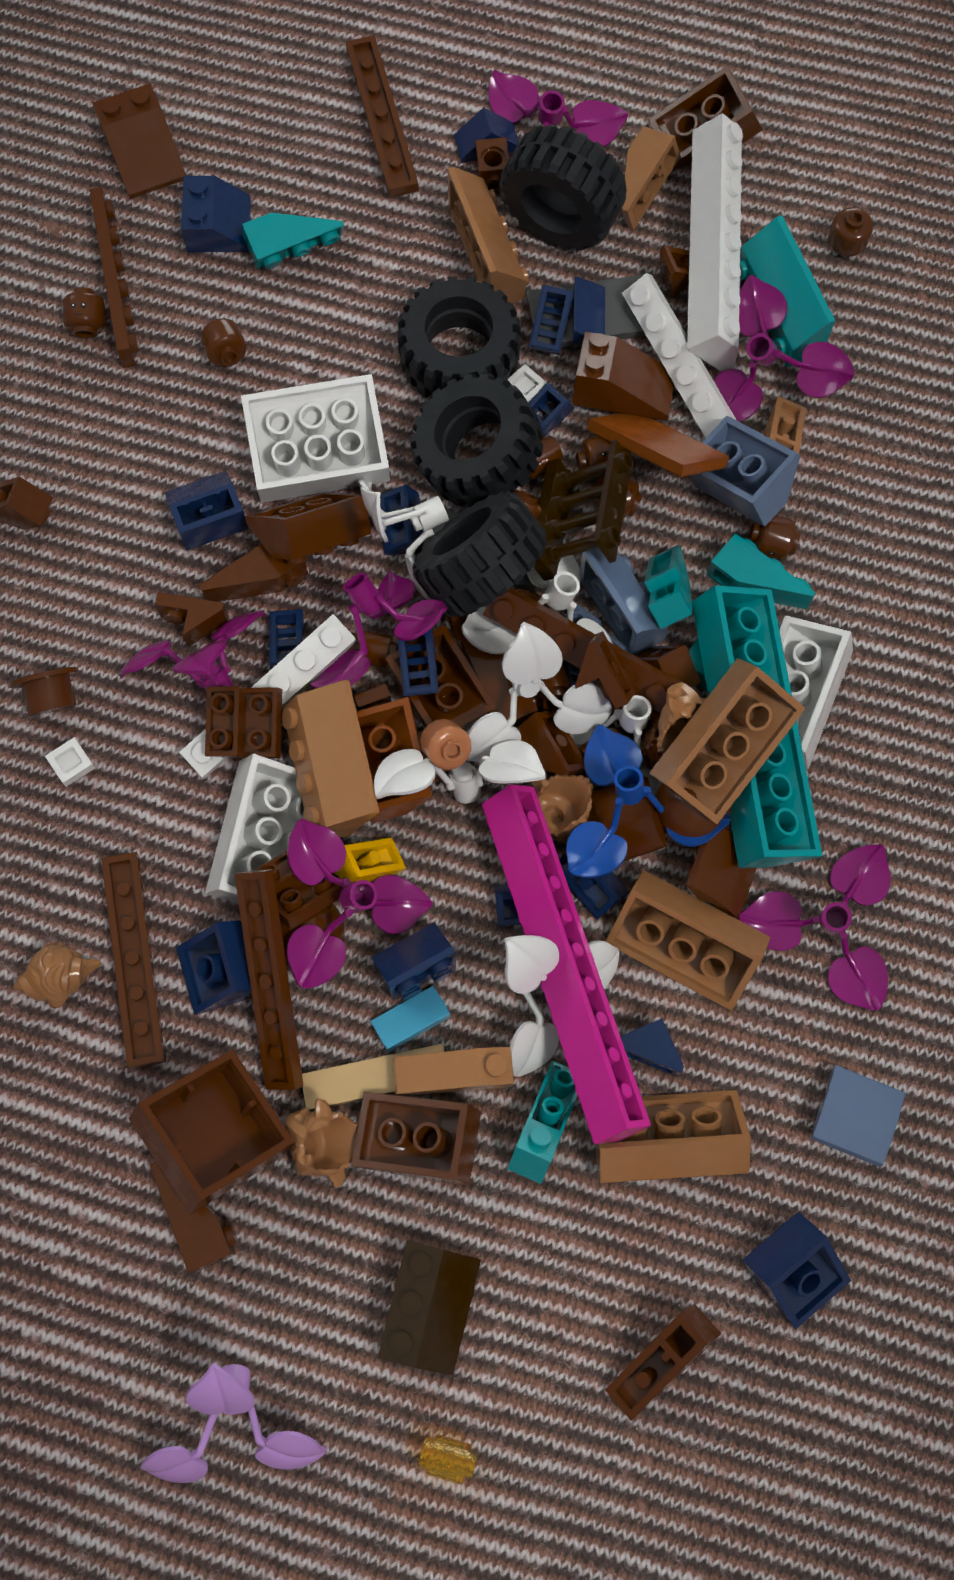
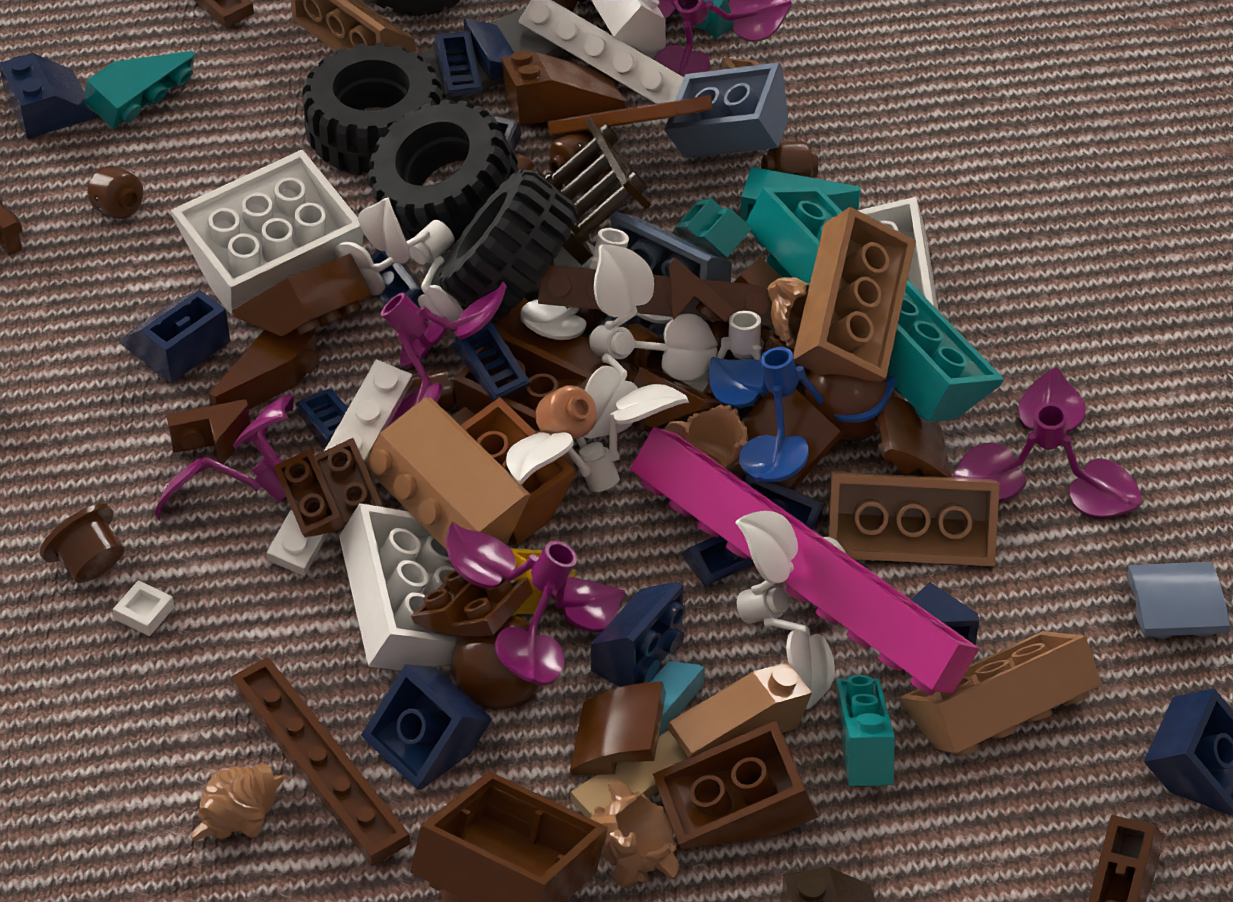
camera: 25 degrees left, 25 degrees down
reddish brown plate [234,869,304,1090] -> none
none -> reddish brown slope [570,681,666,776]

